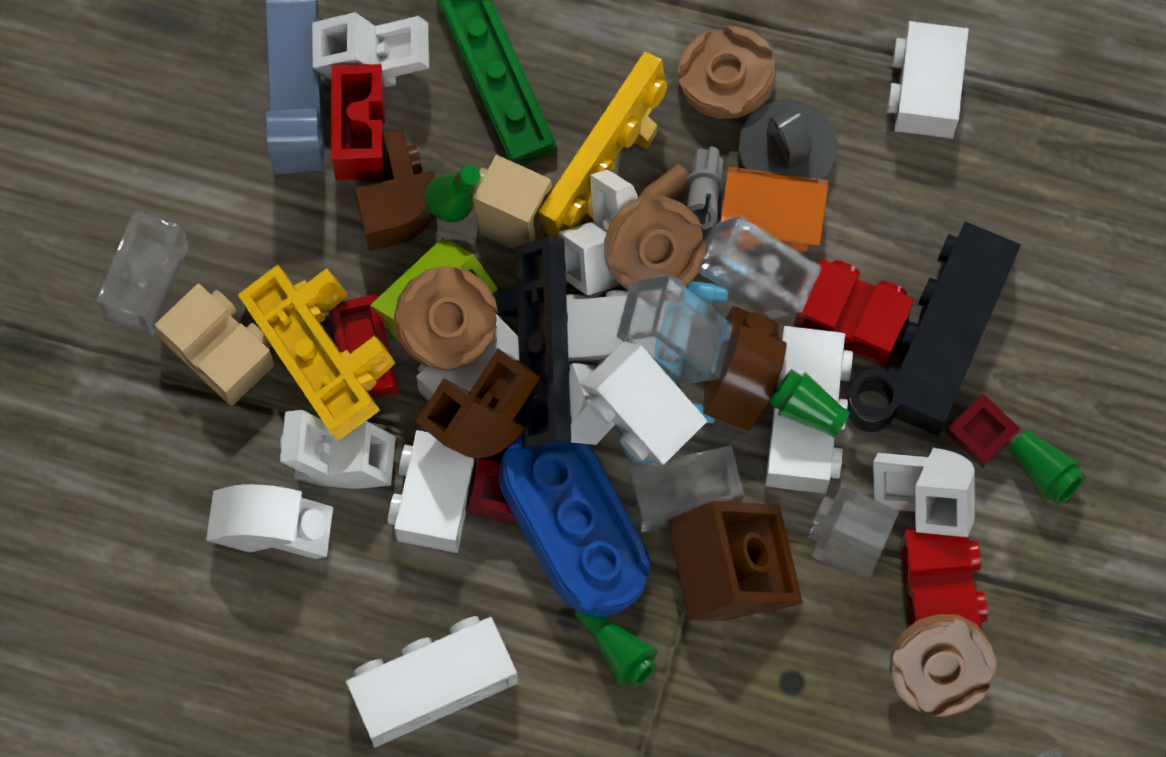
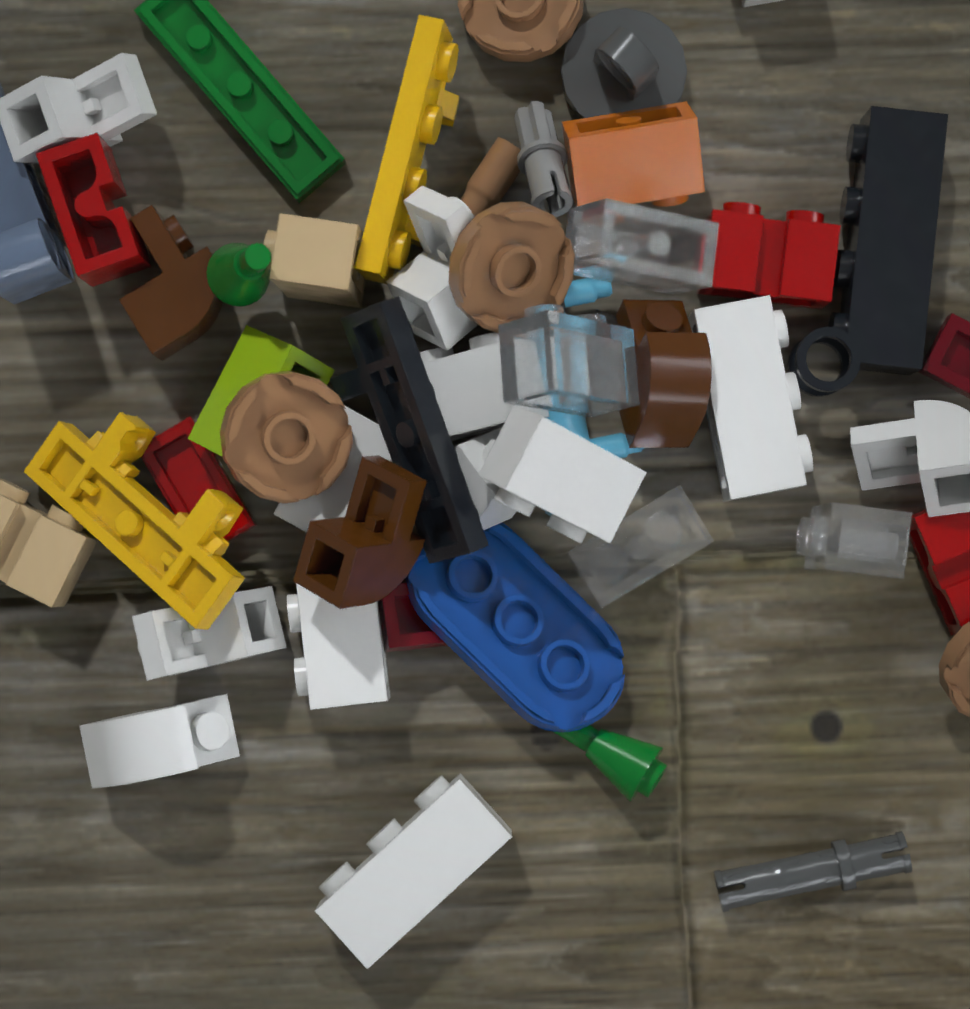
camera: 15 degrees left, 15 degrees up
reddish brown slope [667,501,803,621] -> none
green cone [769,368,850,438] -> none

